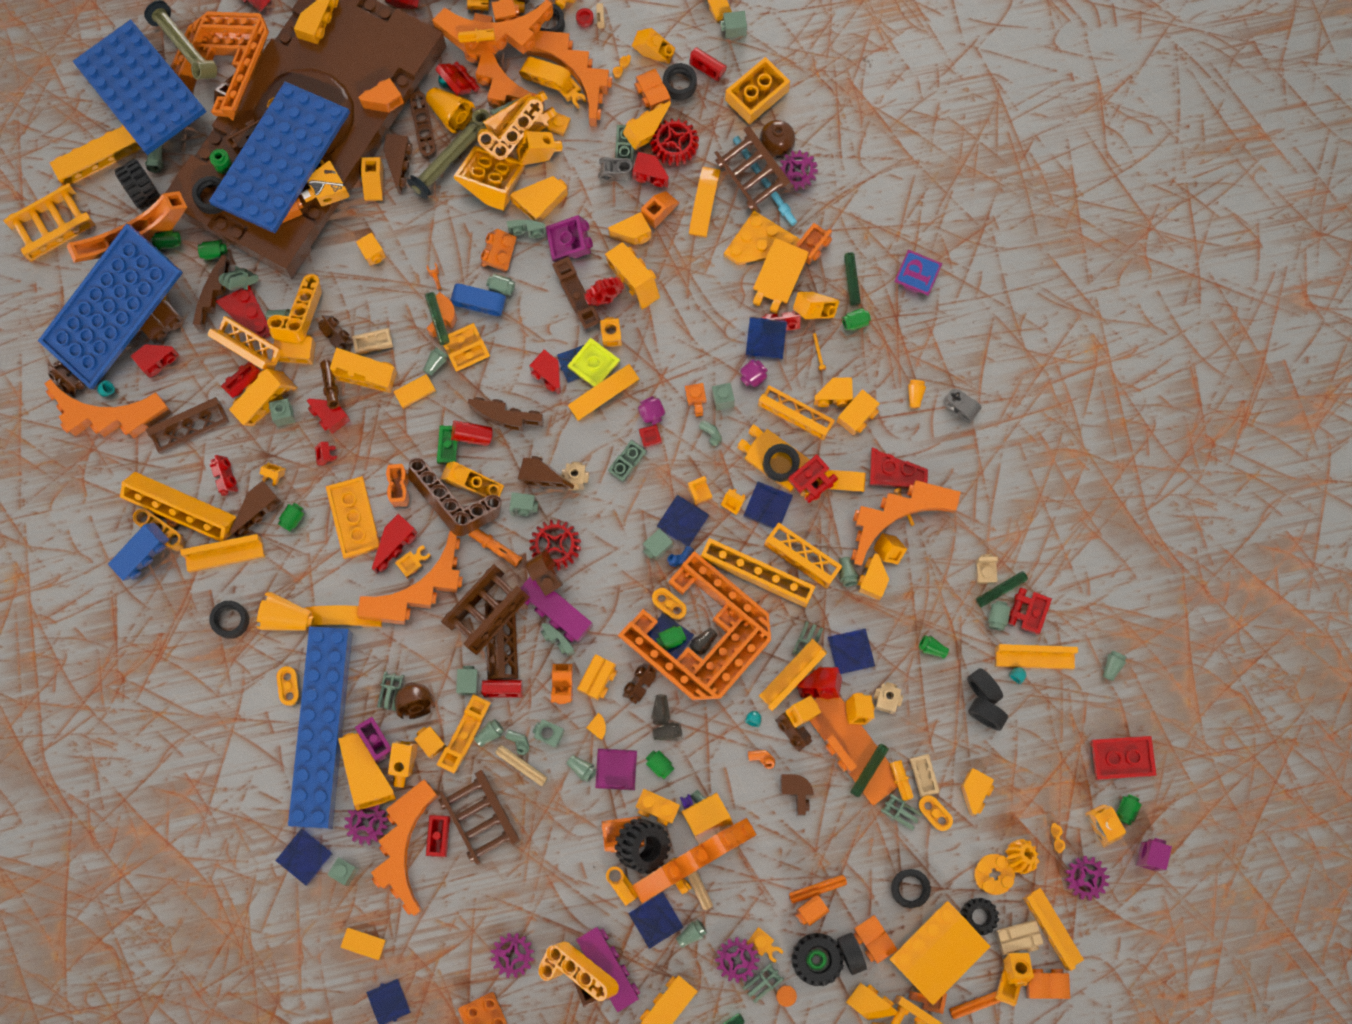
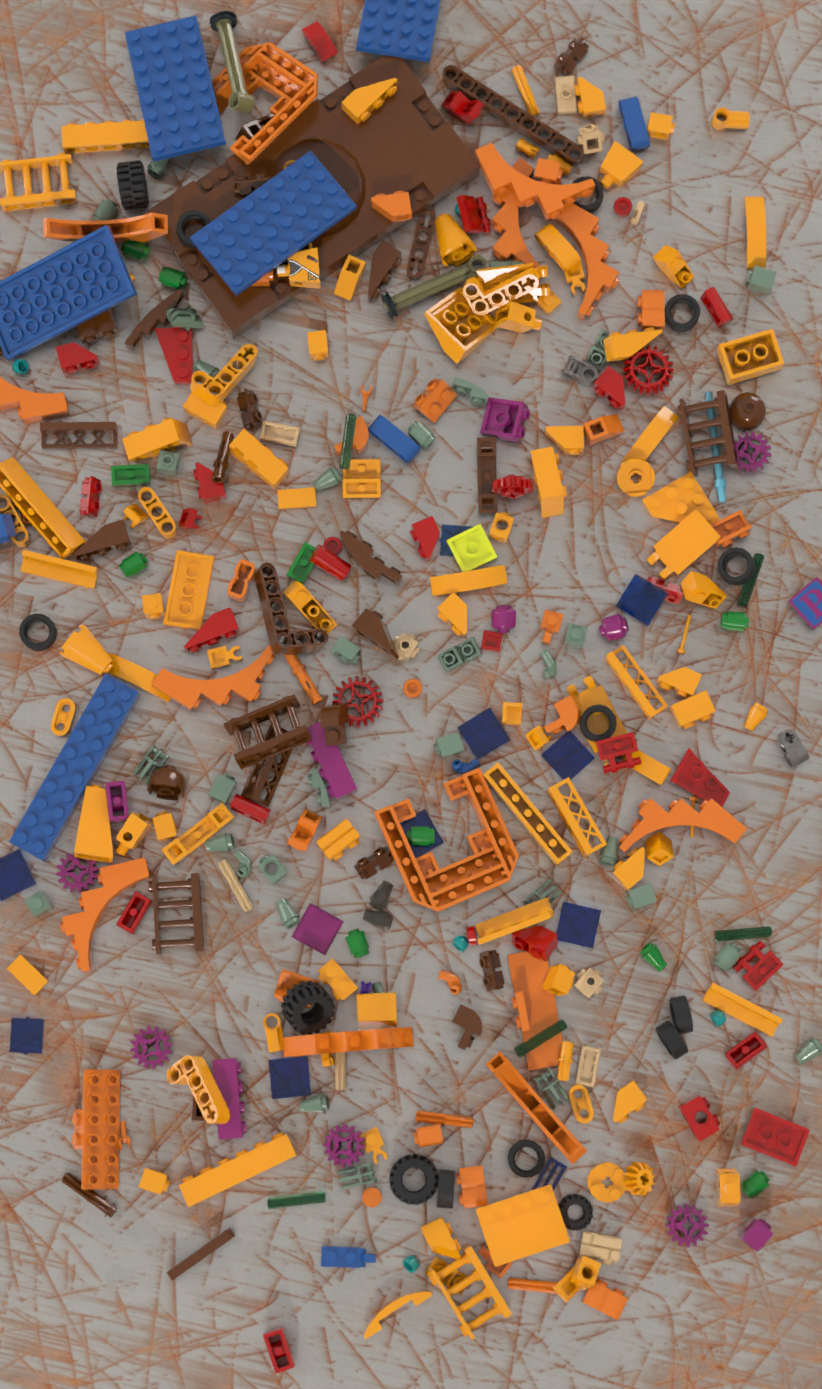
camera: 25 degrees right, 5 degrees up
light orange fence [208,316,282,370] -> none
green brick [210,149,233,174] -> none
red plate [221,361,260,398] -> none
light orange axle [458,28,495,43] -> none
light orange slope [510,176,568,222] -> none
light orange tile [586,712,606,741] -> none
light orange piece [613,54,631,79] -> none
light orange plate [652,588,687,620] -> none
clear smoke cone [689,628,718,656] -> none
light orange brick [785,696,821,728] -> none
green cone [807,949,827,970] -> none
tan bracket [975,554,998,584] -> none
light orange fence [1022,888,1084,971] -> none
light orange piece [1050,823,1065,854] -> none
none -> sand green brick [92,199,118,221]
none -> green plate [111,464,150,486]
none -> light orange beam [138,487,177,539]
none -> light orange brick [142,593,165,620]
none -> red tile [323,537,342,555]
none -> orange tile [403,679,422,698]
none -> light orange slope [437,592,467,638]
none -> red tile [467,926,478,946]
none -> orange arch [486,1051,587,1164]
none -> clear blue tile [530,1157,567,1191]
none -> orange brick [544,695,581,735]
none -> light orange plate [616,458,655,497]
none -> sand green brick [625,883,657,910]
none -> red brick [678,1095,720,1142]
none -> black tyre [718,547,756,586]
none -> red brick [724,1031,768,1071]

